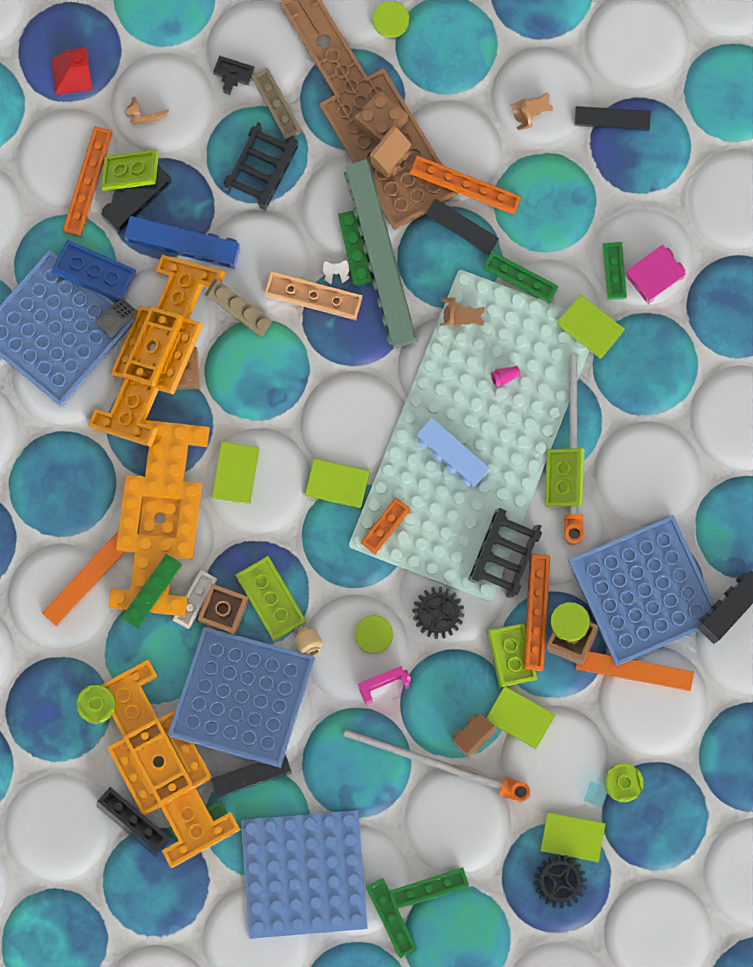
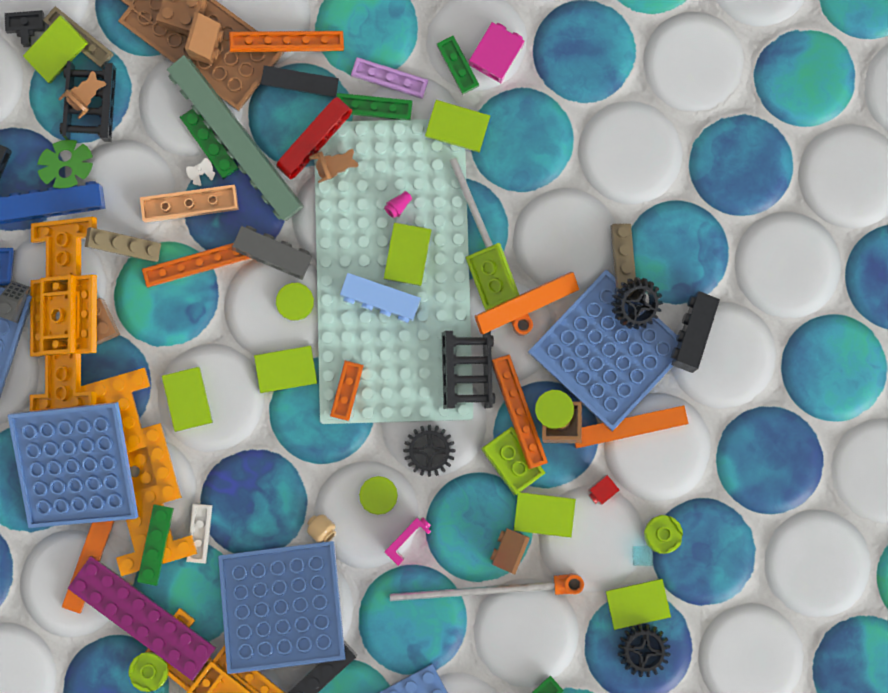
camera: 30 degrees left, 5 degrees up
medium nougat brick [198,584,249,635] -> none
lime tile [235,556,307,641] -> none
none -> medium blue plate [8,402,139,528]
none -> lime tile [23,15,88,83]
none -> bright green piece [37,140,93,188]
none -> medium nougat hair [59,71,106,119]
none -> magenta plate [67,556,217,681]
none -> orange tile [142,243,251,288]
none -> dark grey brick [232,226,312,280]
none -> red beam [276,97,352,179]
none -> lime tile [276,283,314,321]
none -> lavender tile [351,57,428,99]
none -> lime tile [384,223,432,286]
none -> orange tile [474,272,579,334]
none -> red brick [588,475,620,505]
none -> dark tan plate [611,224,637,296]
none -> black gear [611,277,663,329]

